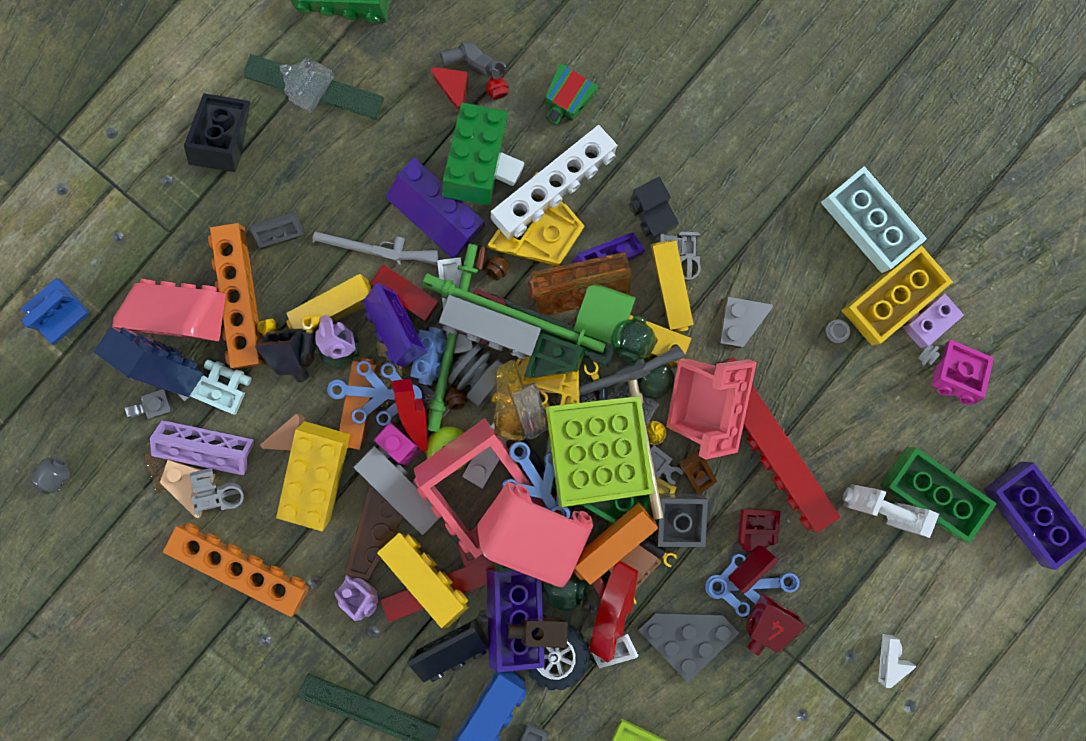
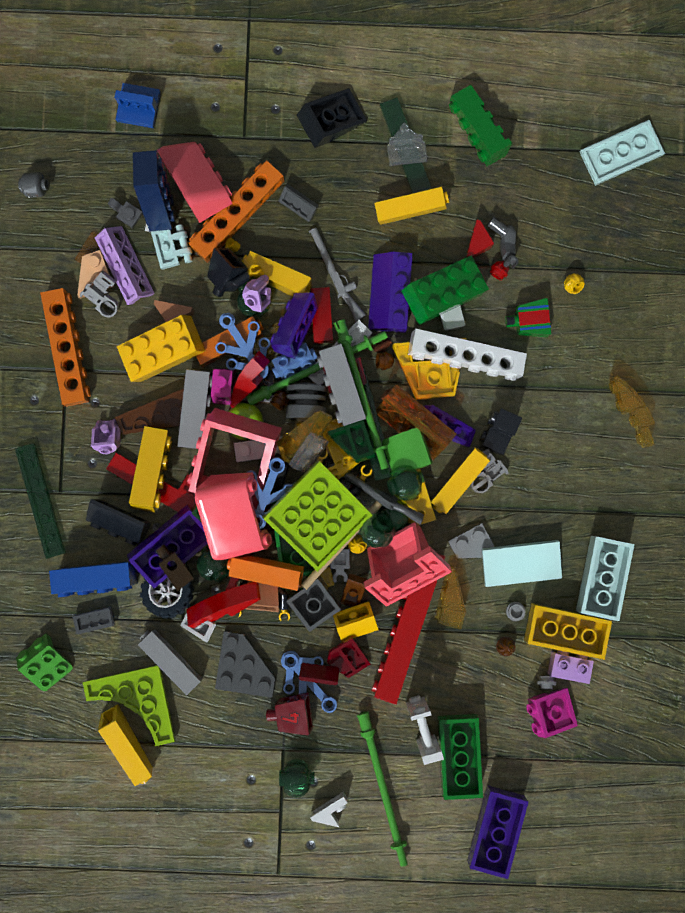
camera: 50 degrees right, 0 degrees up
none -> light grey brick [138,629,203,696]
none -> clear green plant [279,759,315,798]
none -> yellow brick [333,602,378,642]
none -> bright green bar [357,711,408,867]
none -> clear green plant [359,513,396,548]
none -> yellow brick [374,187,449,225]
none -> clear yellow slope [435,566,466,630]
none -> light aqua tile [482,540,562,587]
none -> reddish brown plate [496,637,516,656]
none -> yellow piece [564,273,585,294]
none -> clear yellow slope [609,376,655,448]

